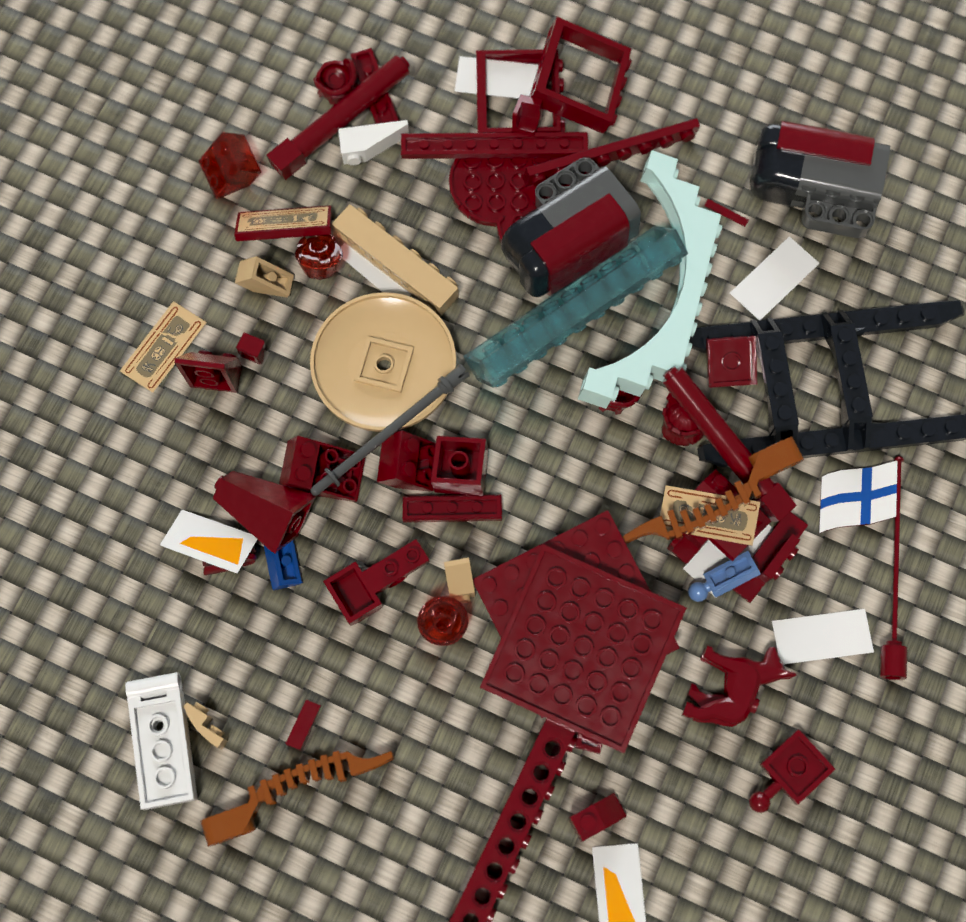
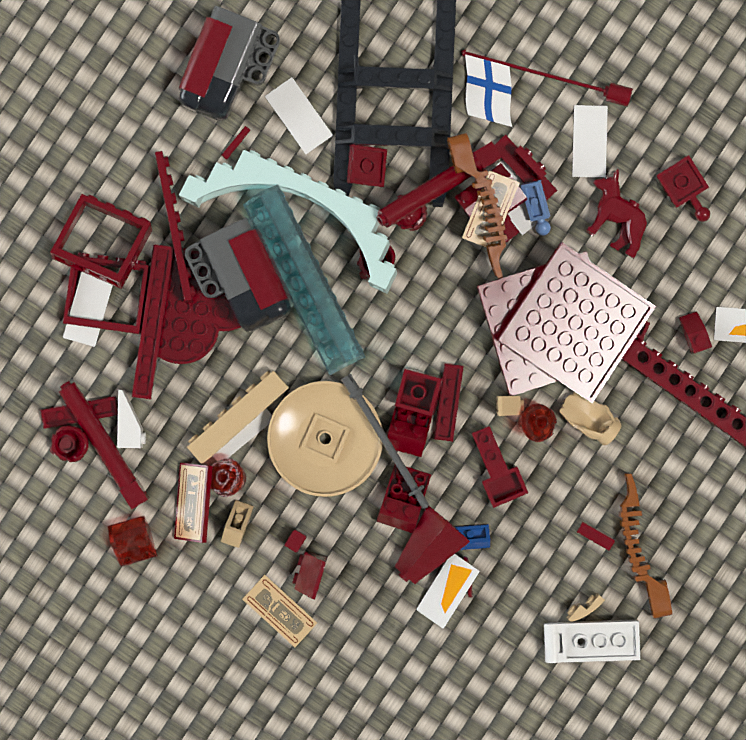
camera: 80 degrees left, 15 degrees up
dark red panel [512,94,543,136] -> none
none -> tan hair [559,392,621,446]

